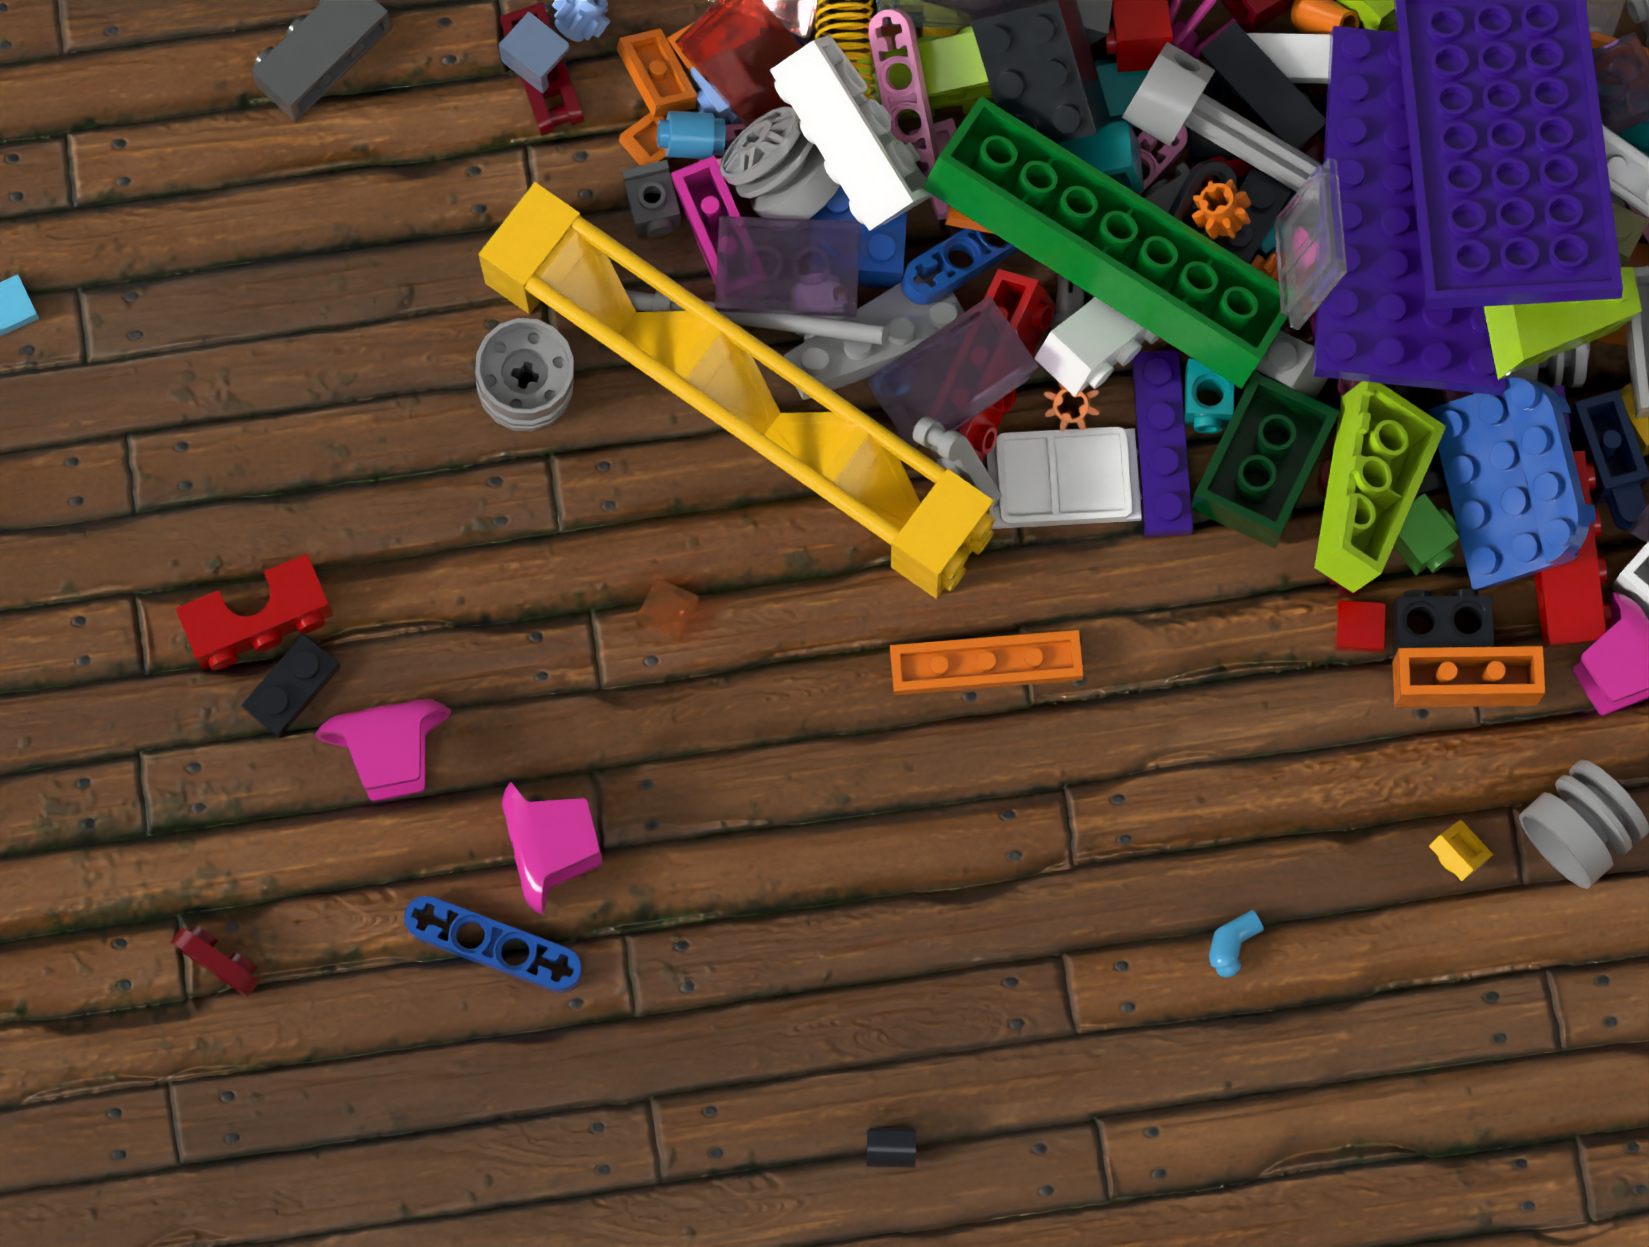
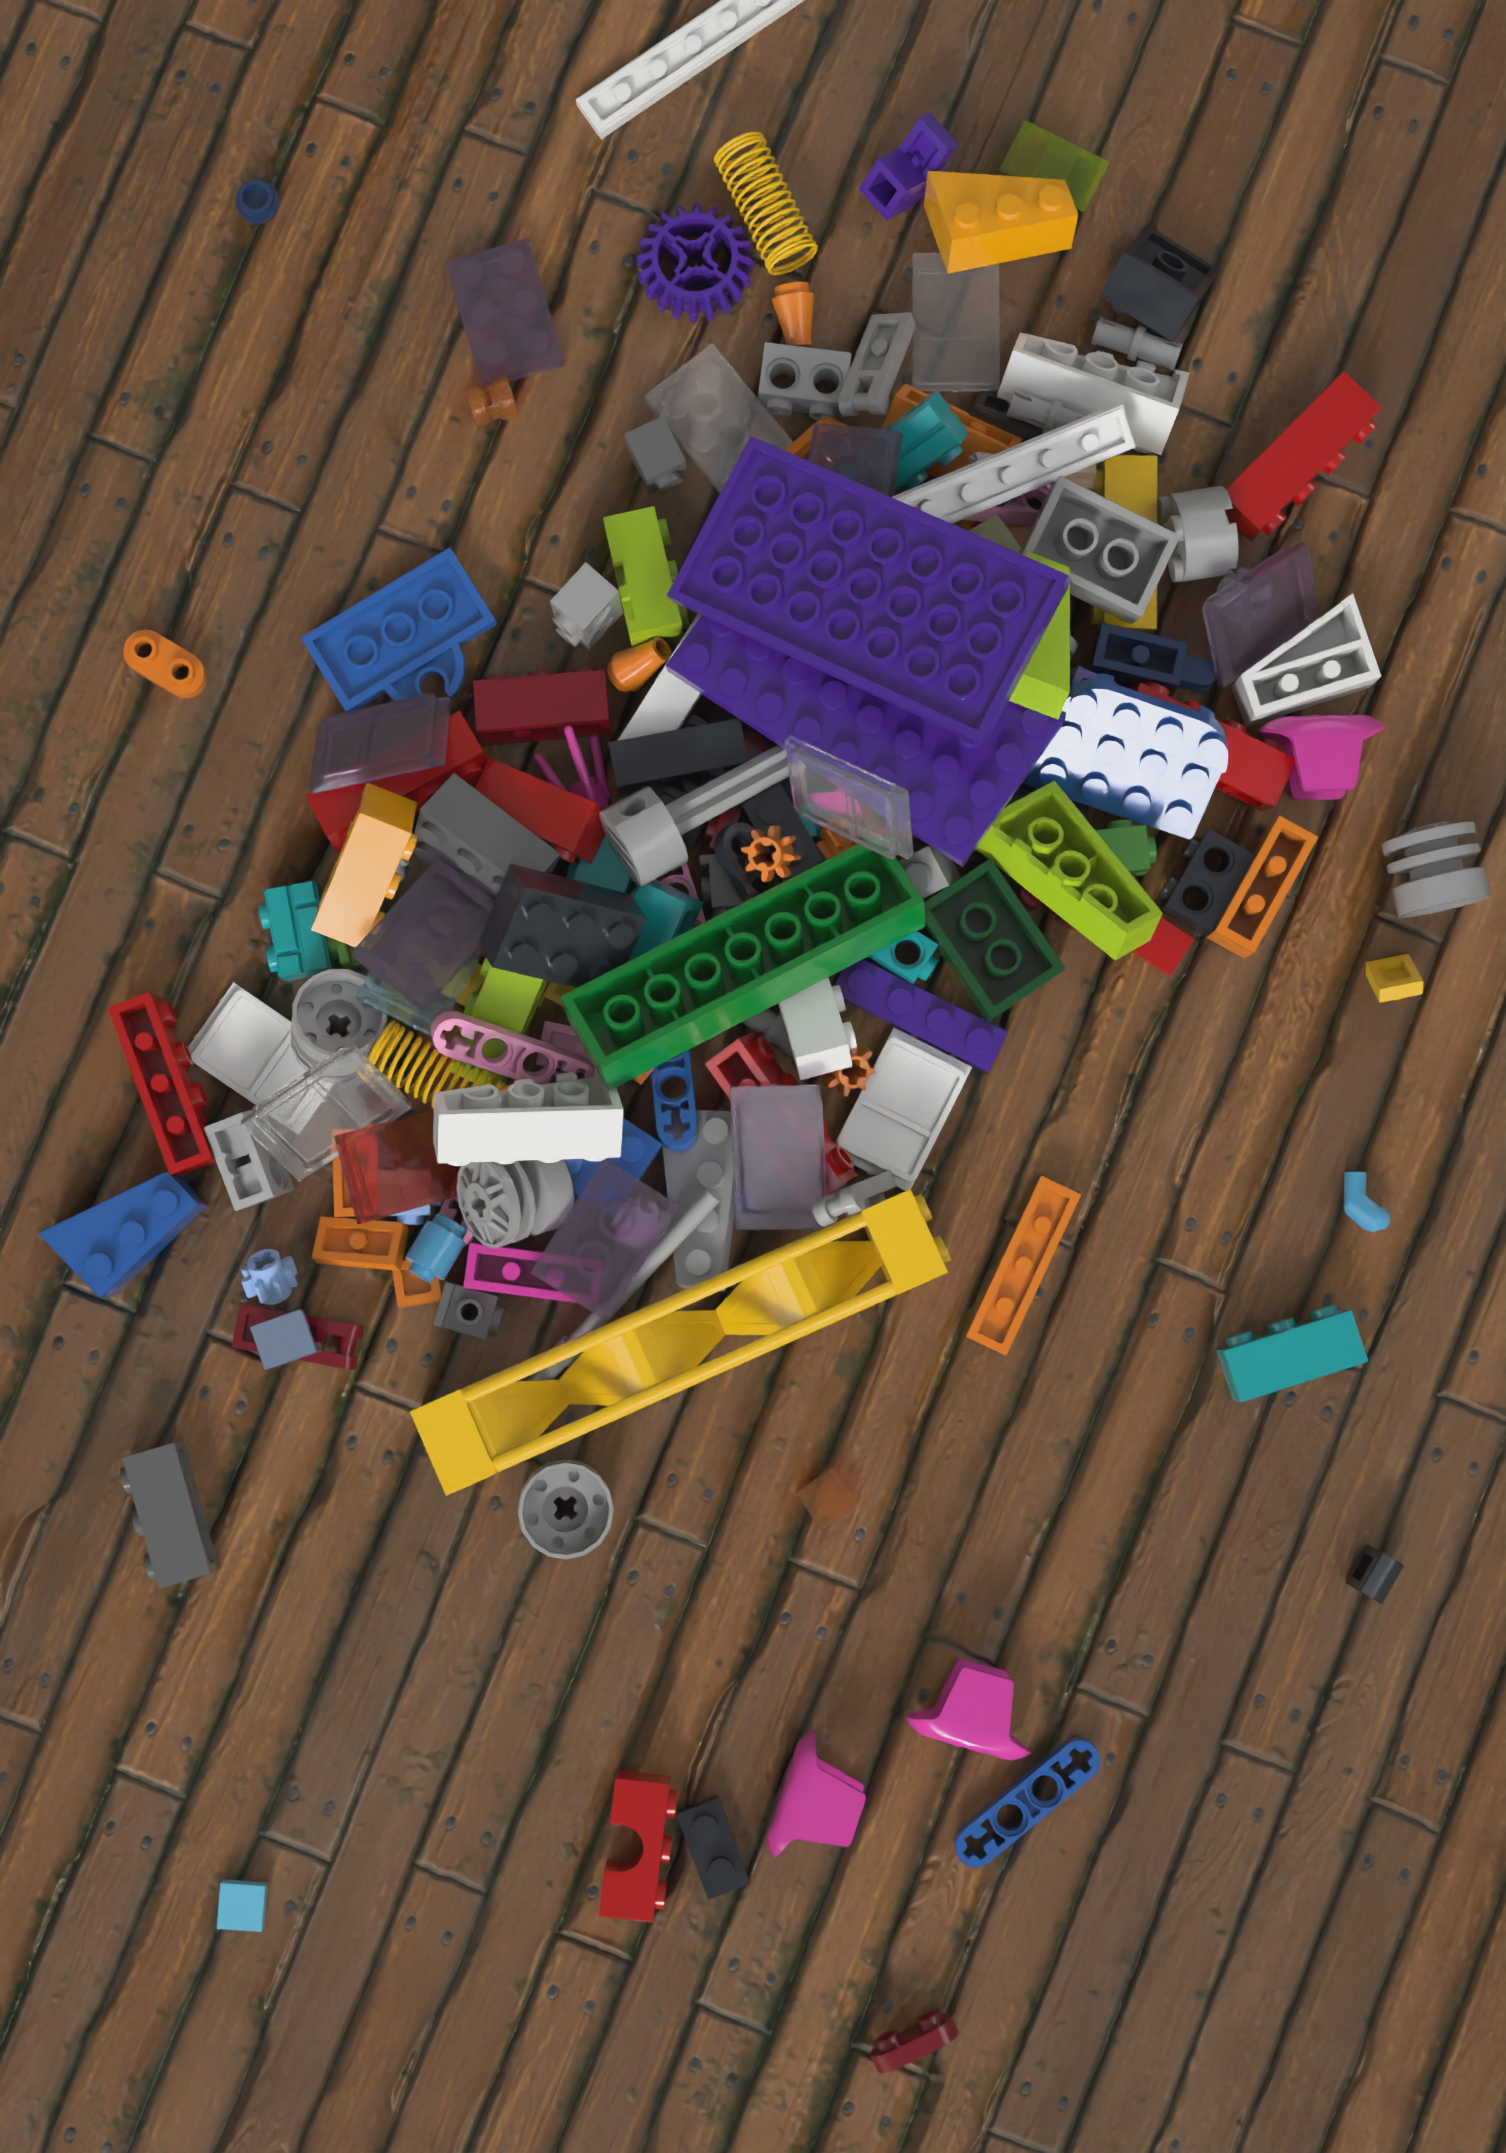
camera: 60 degrees left, 10 degrees up
none -> teal brick [1216,1304,1369,1403]

